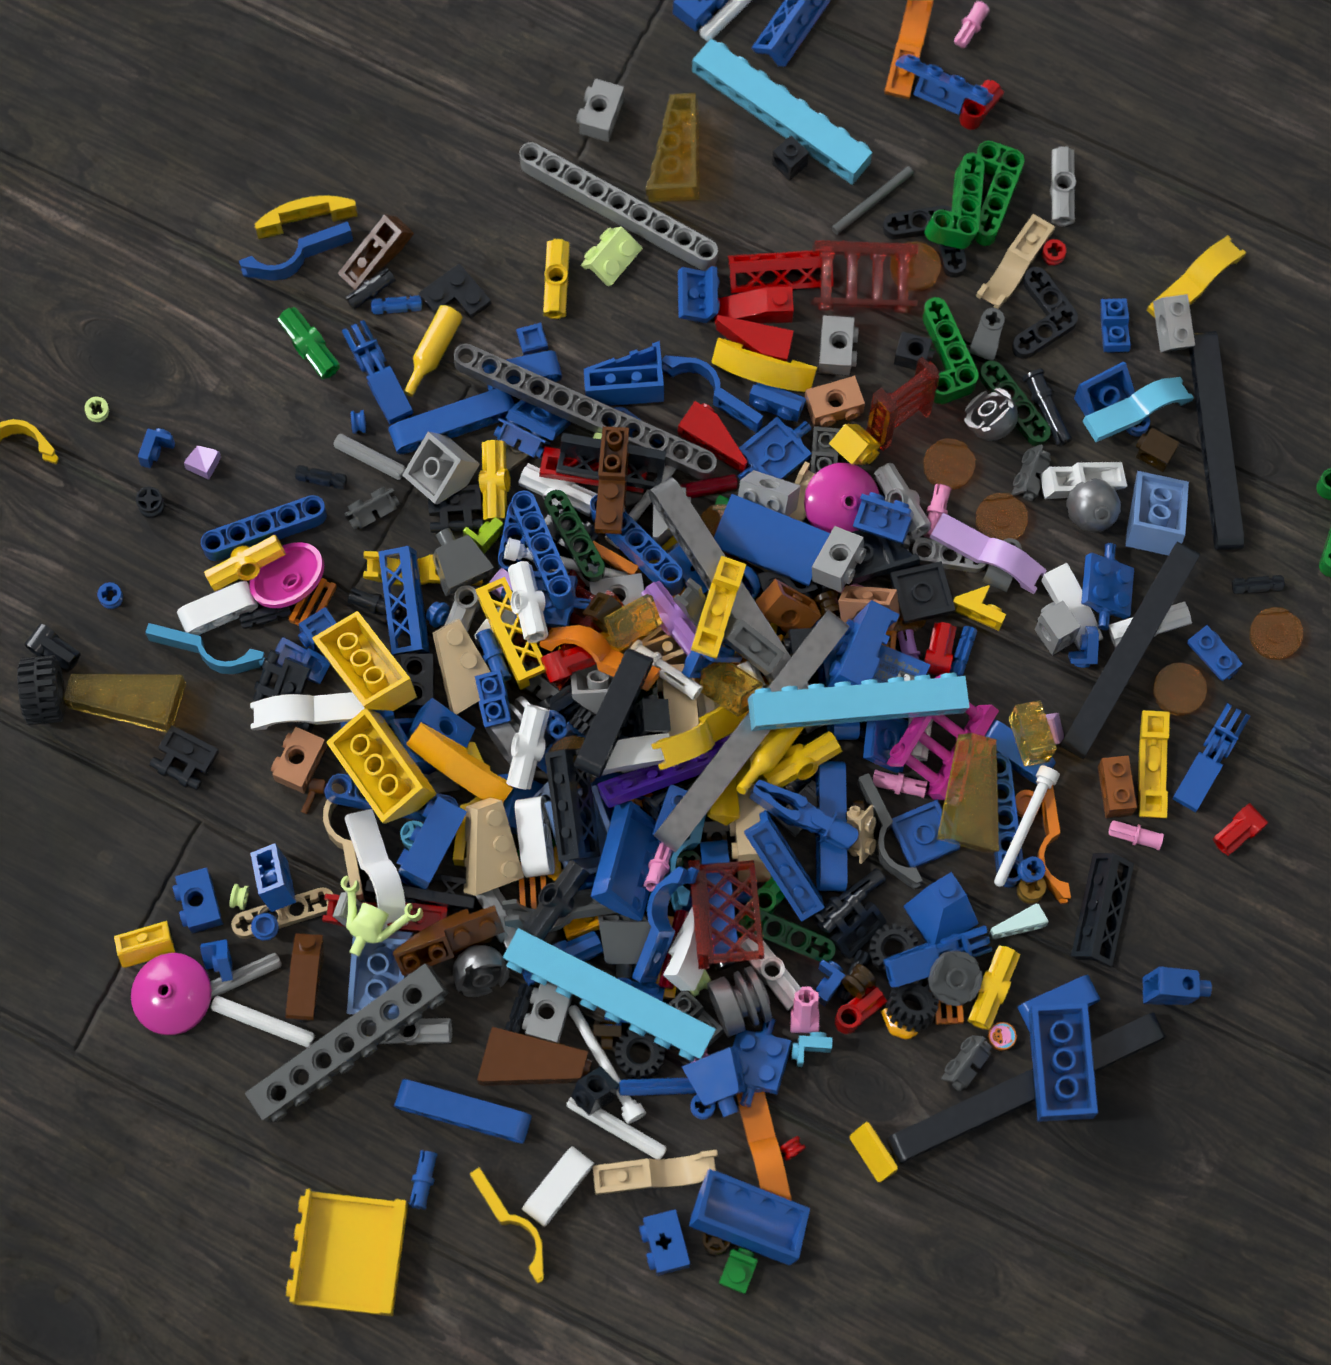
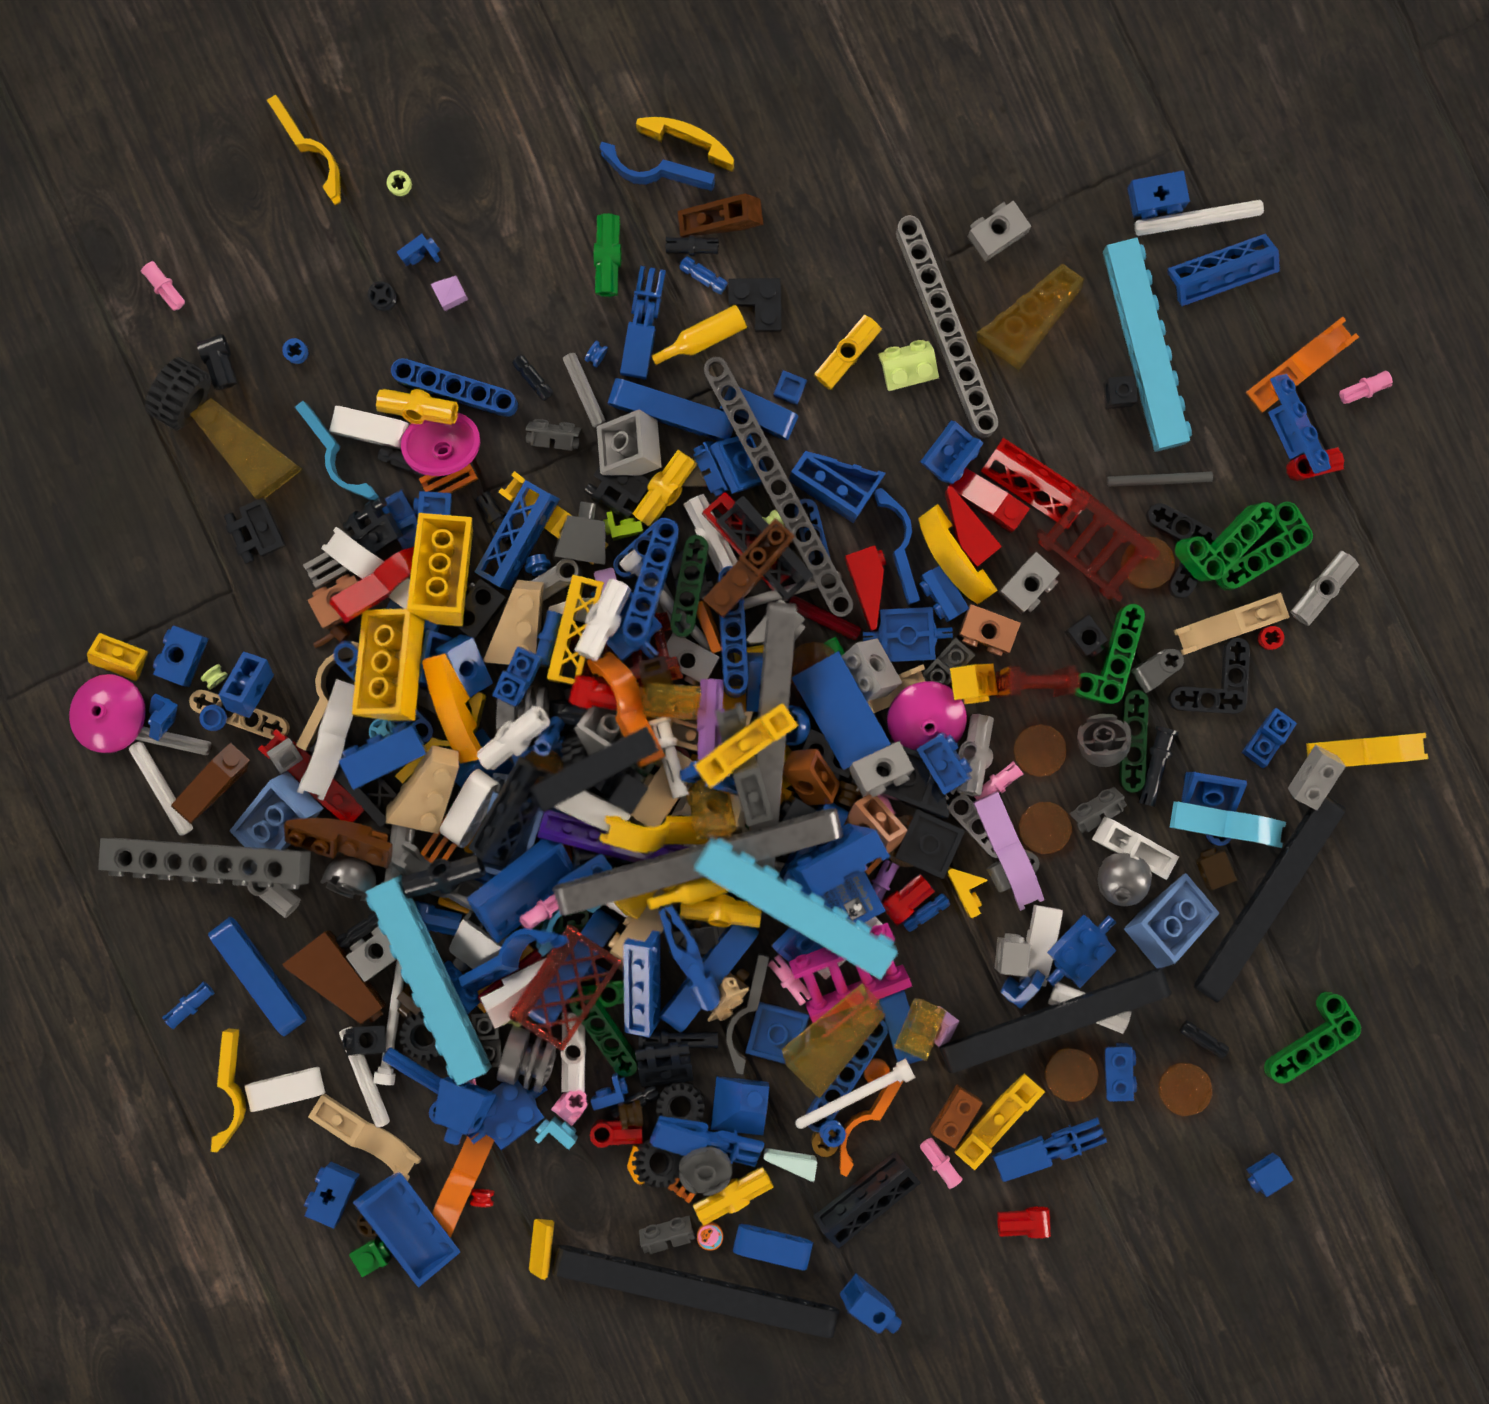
camera: 40 degrees right, 15 degrees up
yellow panel [286,1189,408,1316] -> none
yellowish green piece [341,876,423,957] -> none
blue brick [1028,1003,1098,1122] -> none
none -> light grey tile [303,552,349,588]
none -> red piece [329,547,414,623]

